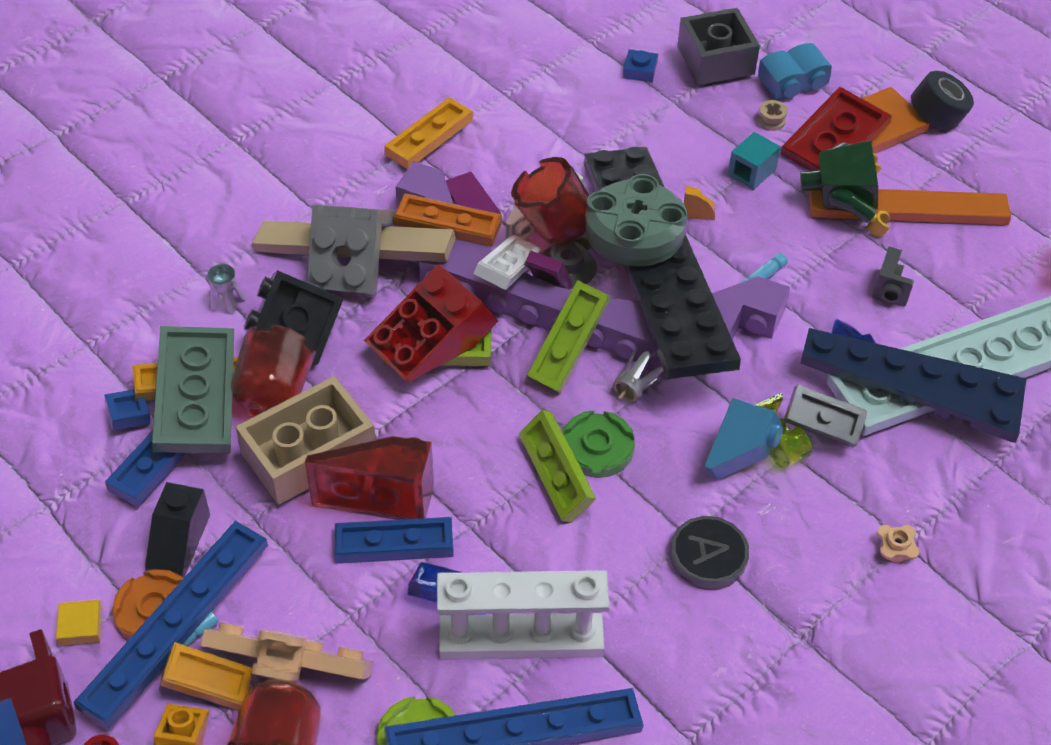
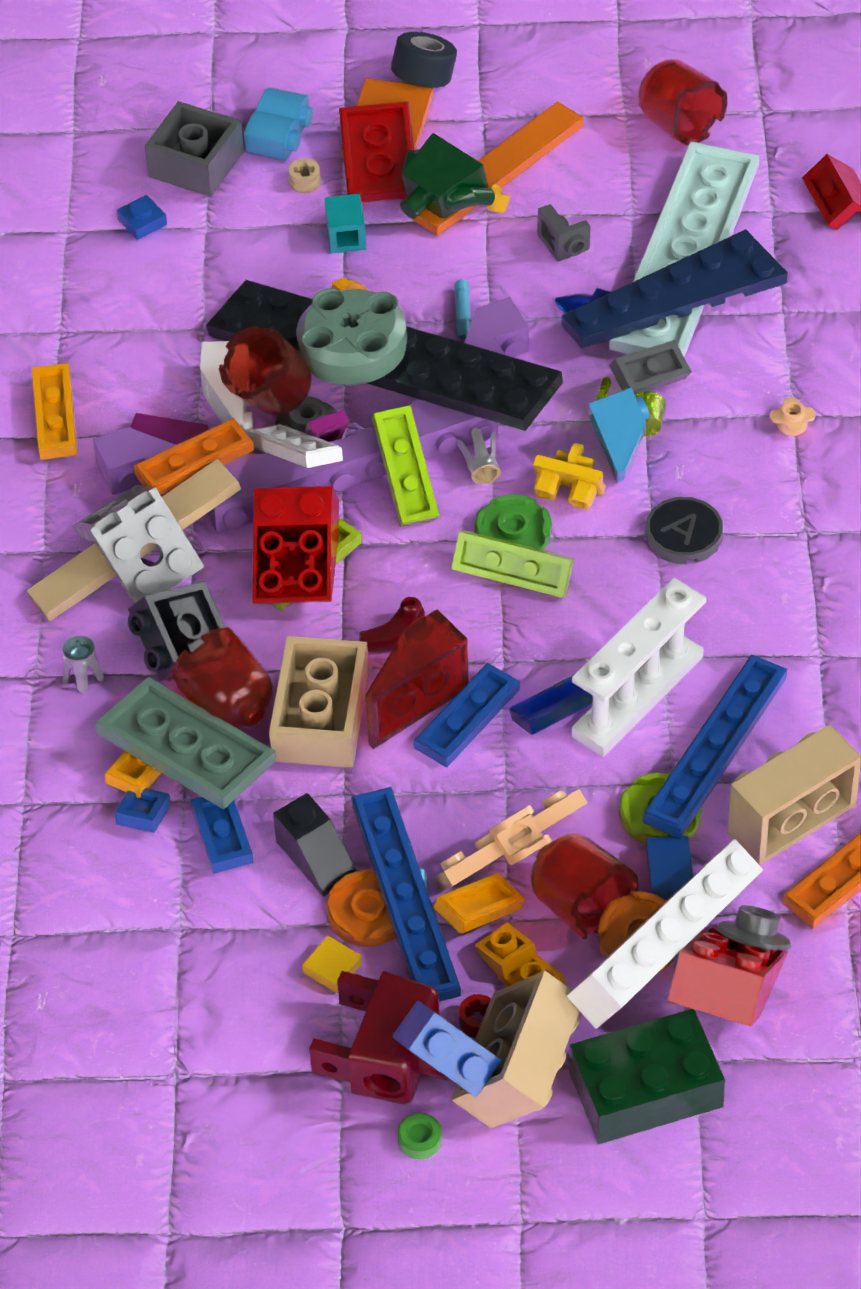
camera: 45 degrees left, 0 degrees up
none -> dark red arm [359,597,425,652]
none -> yellow hips [533,442,606,510]

